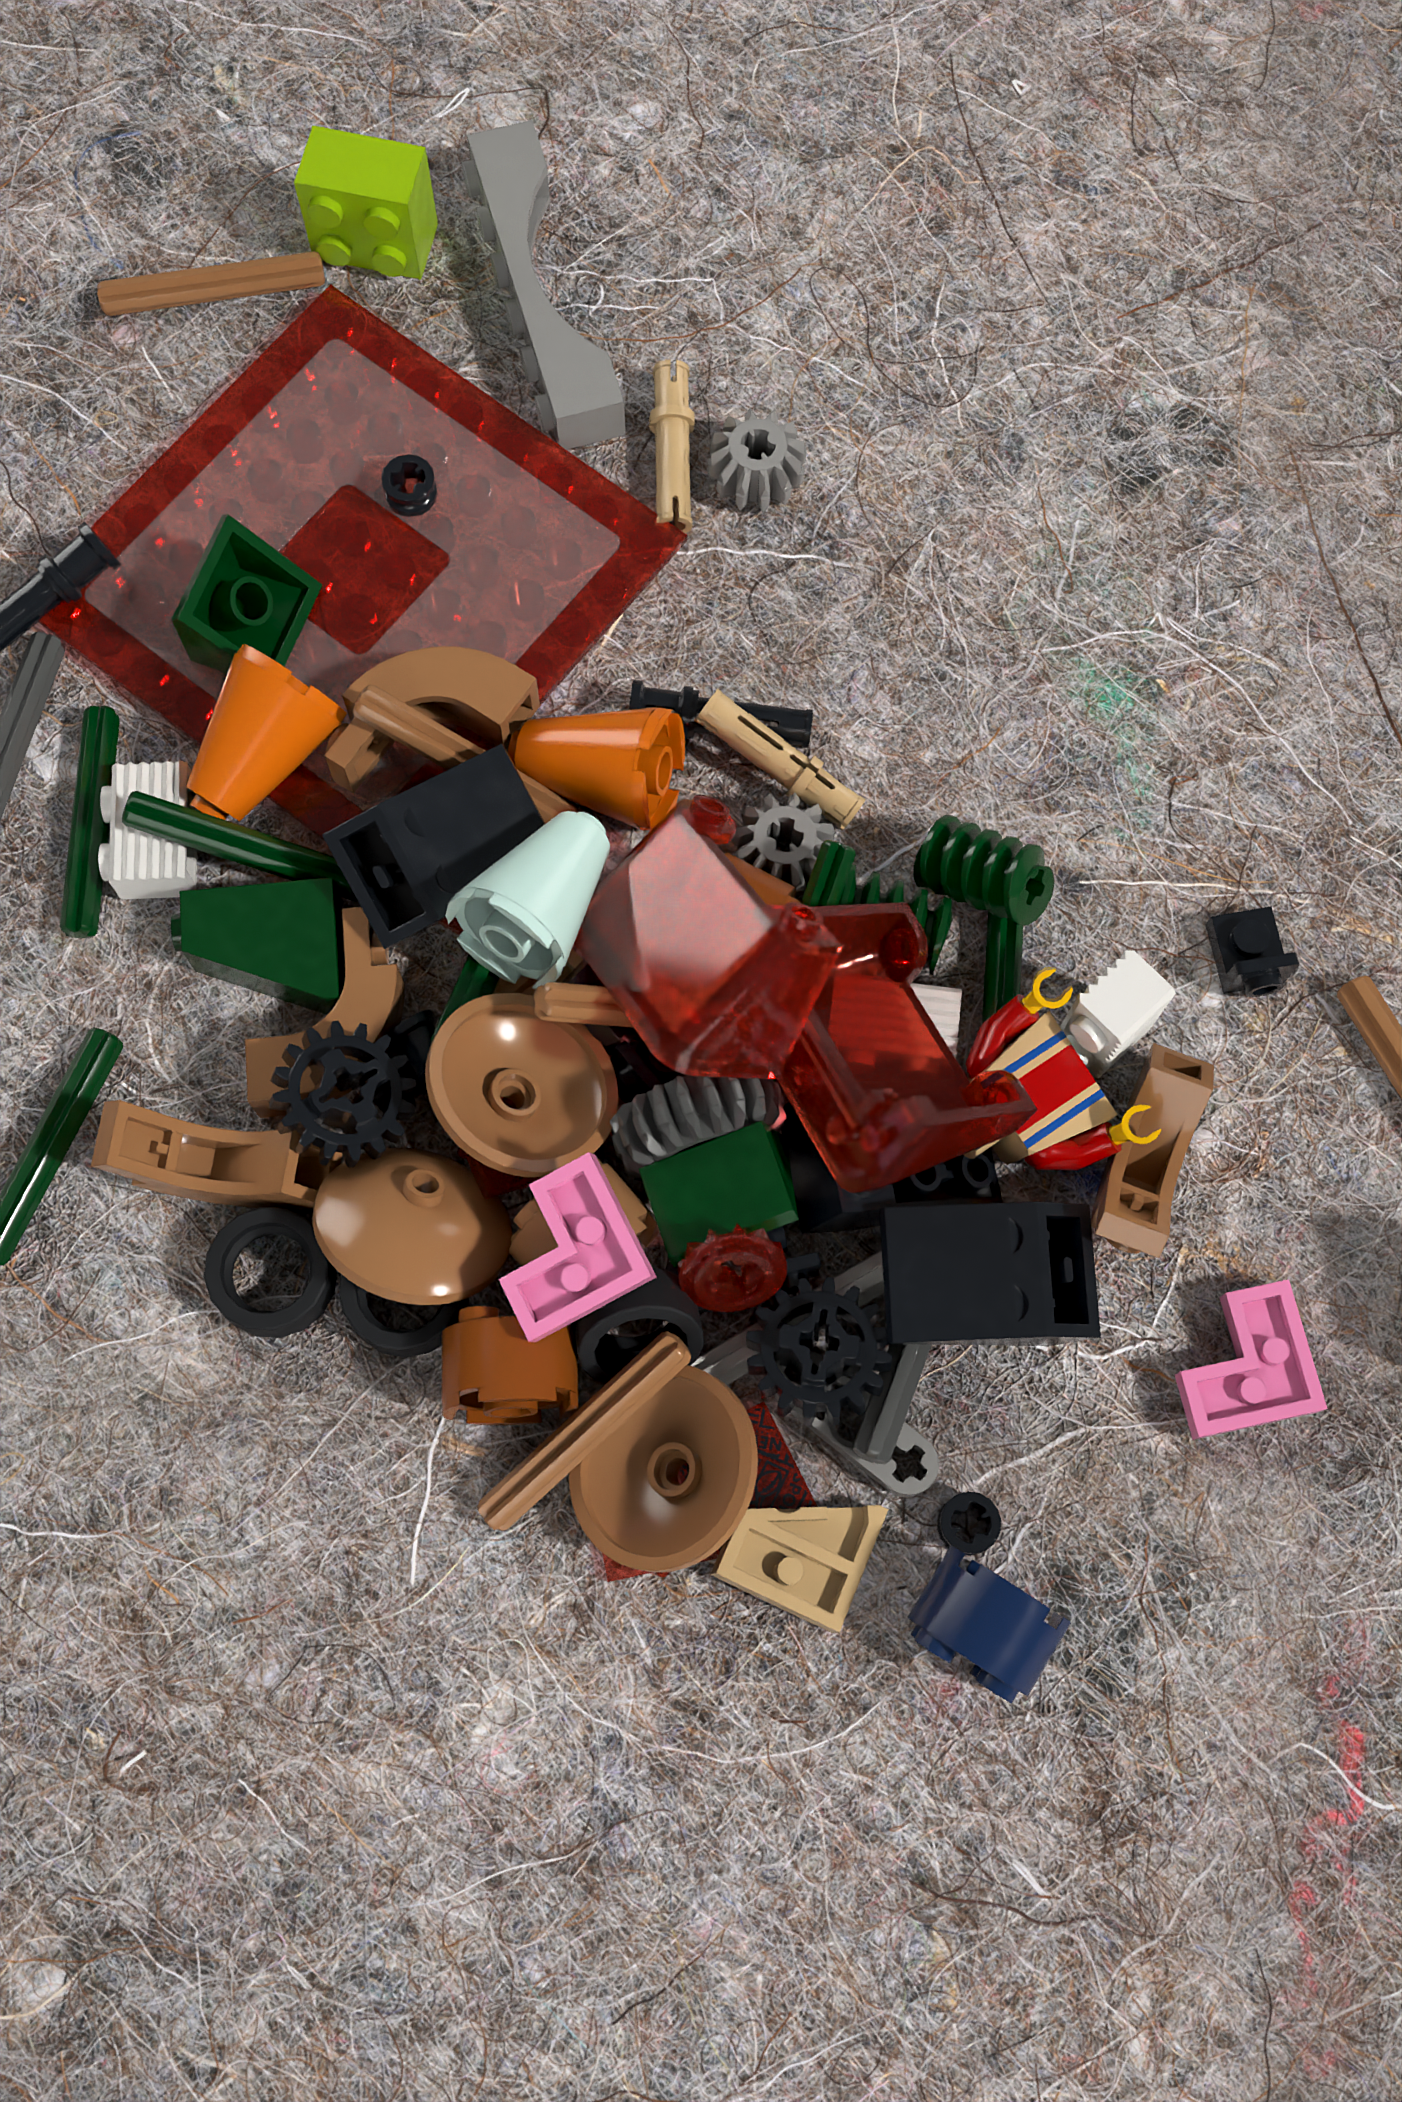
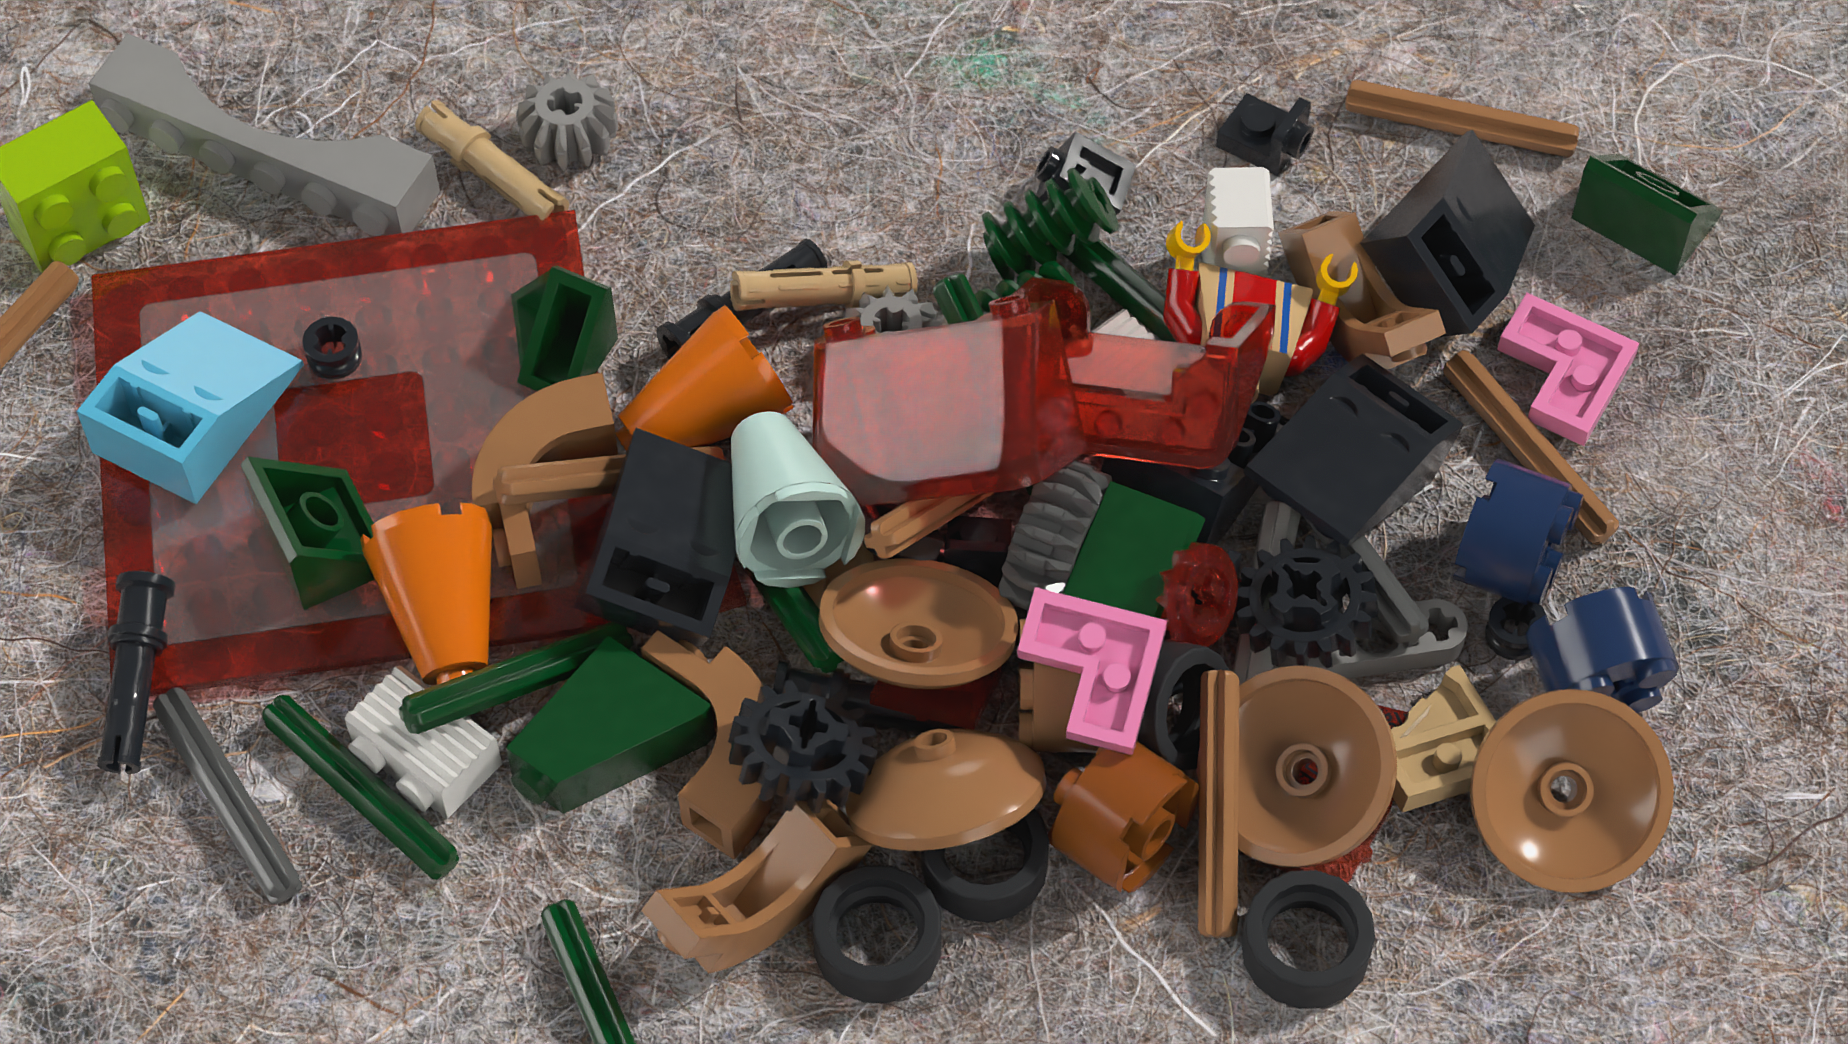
camera: 45 degrees left, 15 degrees down
none -> medium azure slope [76,311,304,504]
none -> dark green slope [511,265,618,391]
none -> bracket [1035,131,1136,215]
none -> black tyre [1241,870,1375,1009]
none -> black slope [1360,130,1535,337]
none -> medium nougat axle [1443,350,1619,545]
none -> dark blue brick [1453,458,1584,606]
none -> medium nougat dish [1470,689,1674,893]

